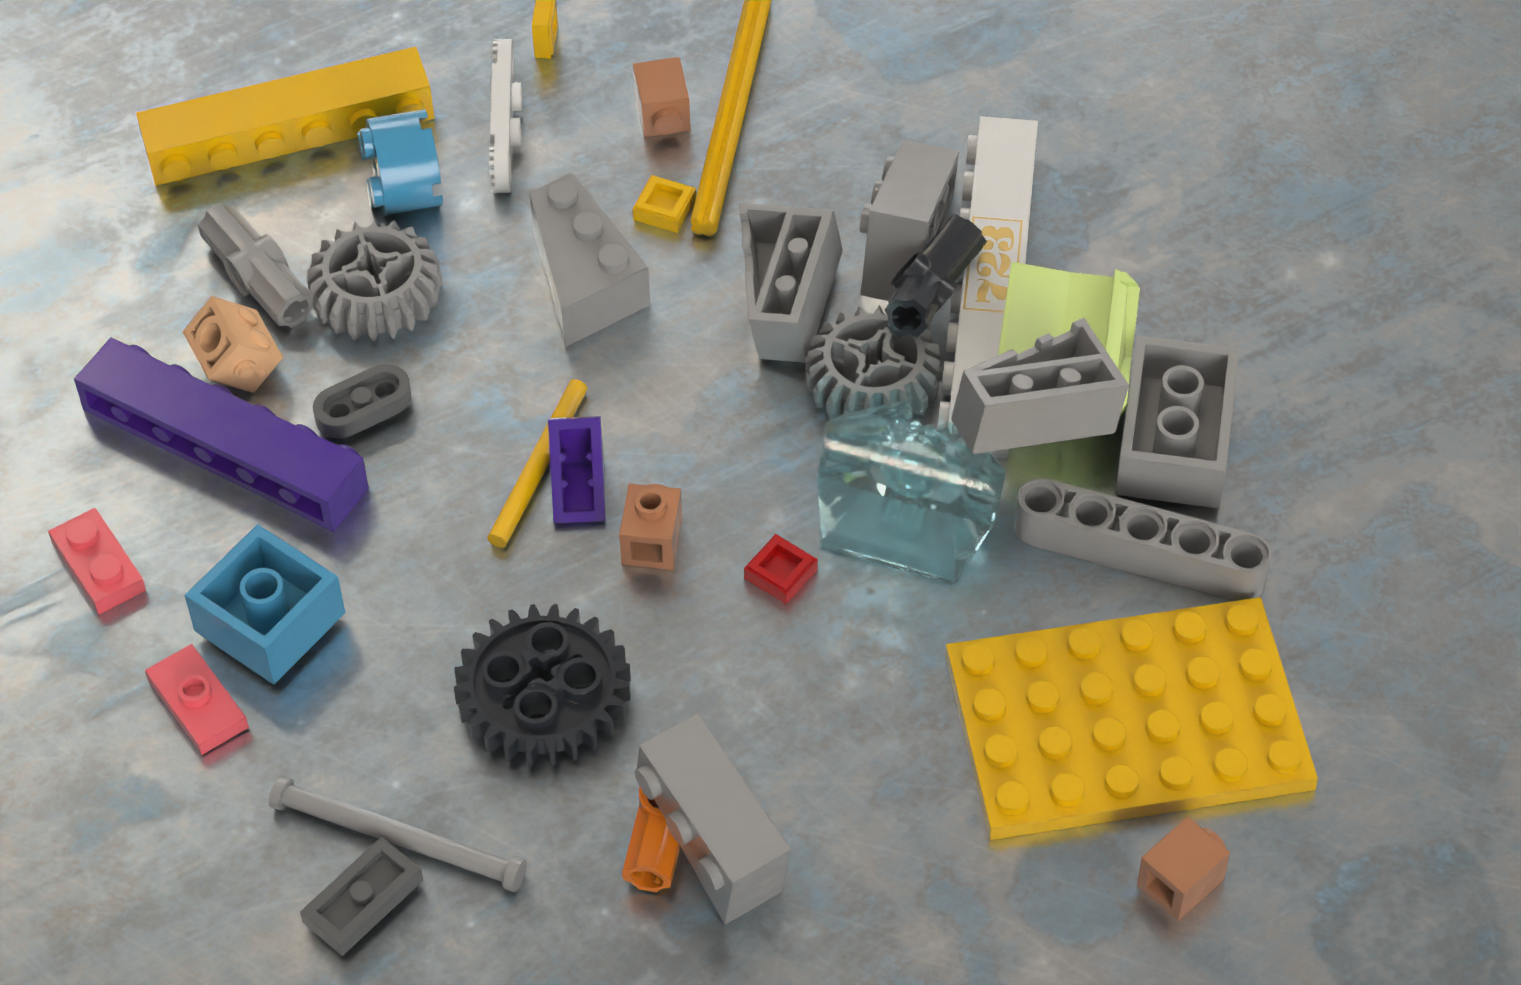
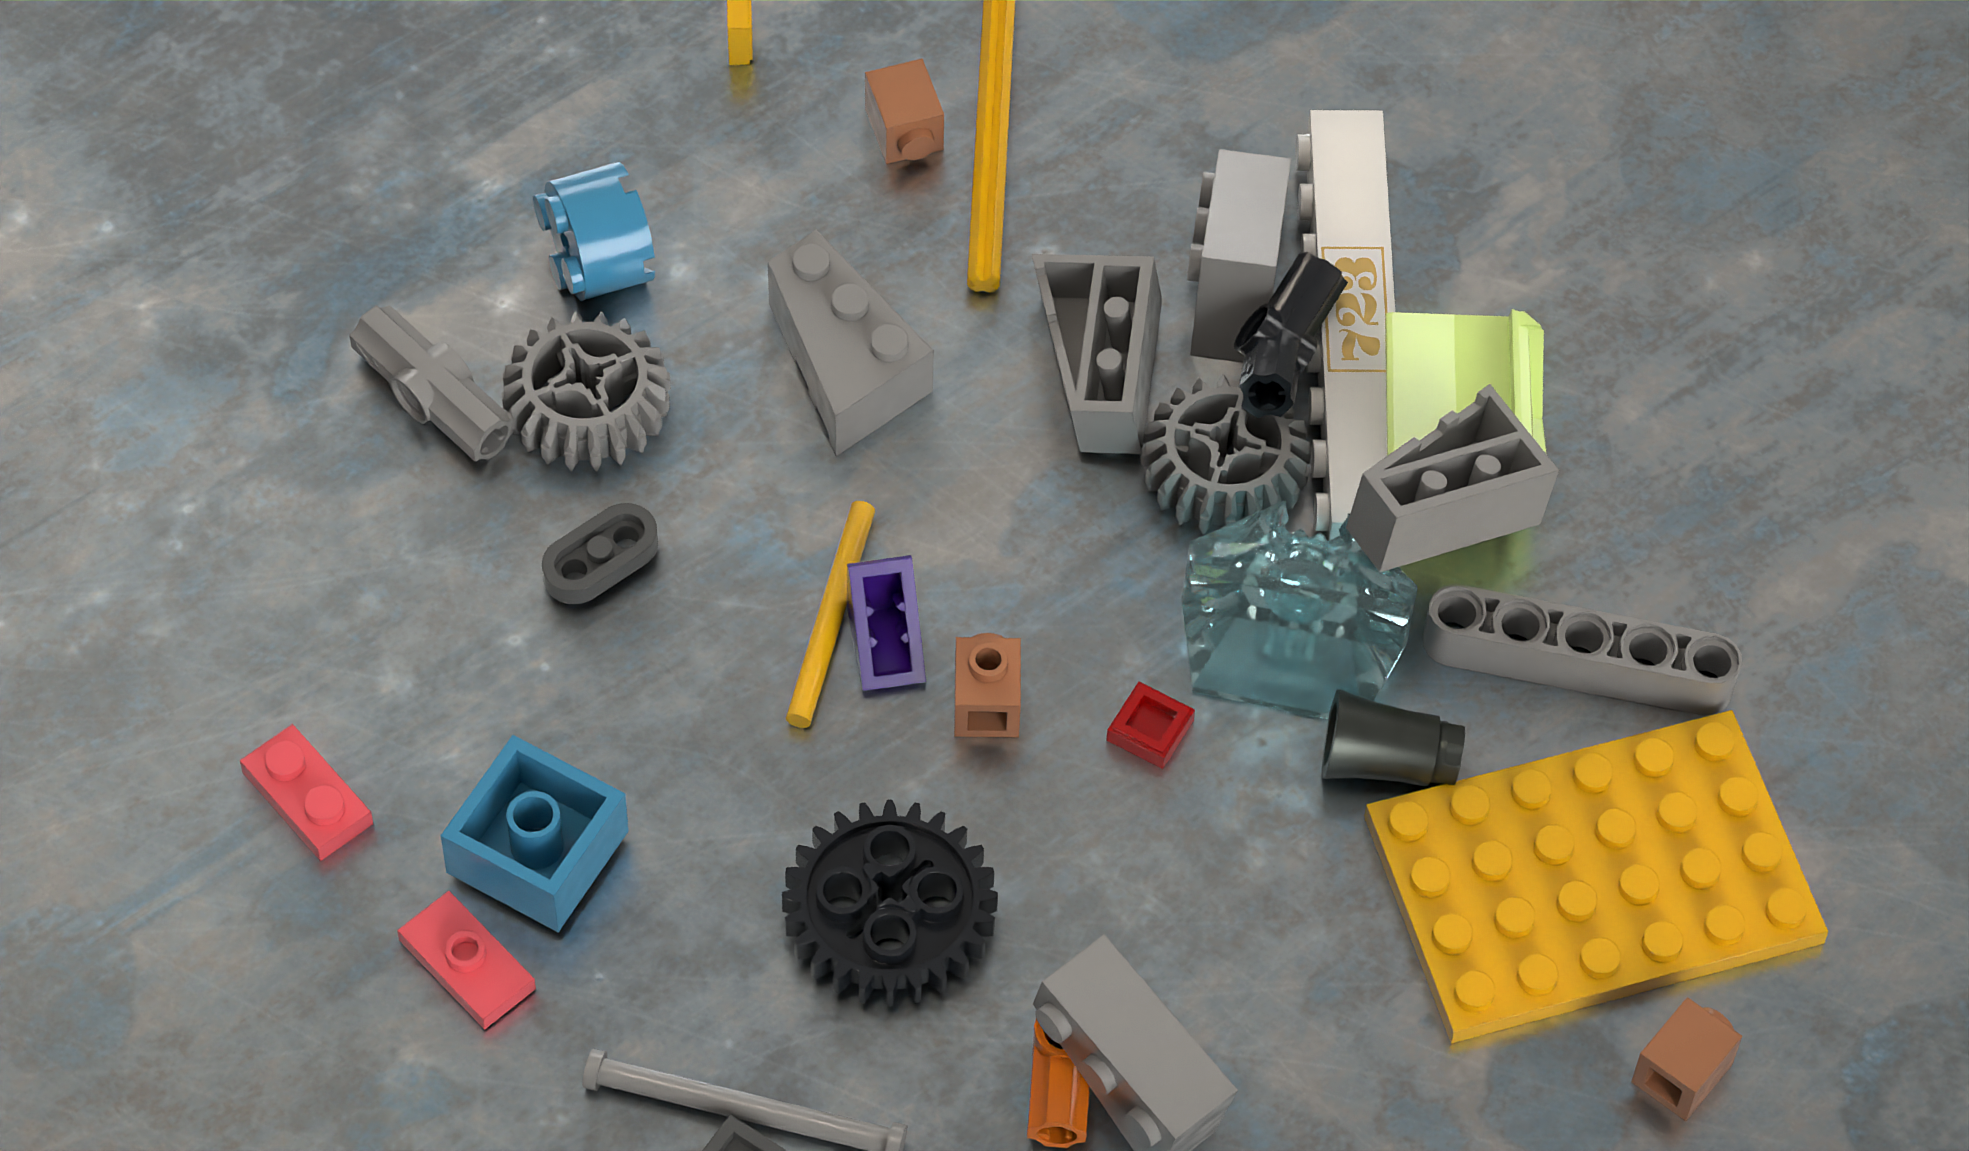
camera: 10 degrees left, 5 degrees up
dark purple brick [74,337,369,532] -> none
yellow brick [136,46,435,186] -> none
light nougat head [182,296,283,393] -> none
white plate [489,39,522,193] -> none
yellow tile [632,175,696,233] -> none
light grey brick [1115,335,1240,508] -> none
none -> pearl dark grey plant [1322,689,1465,786]

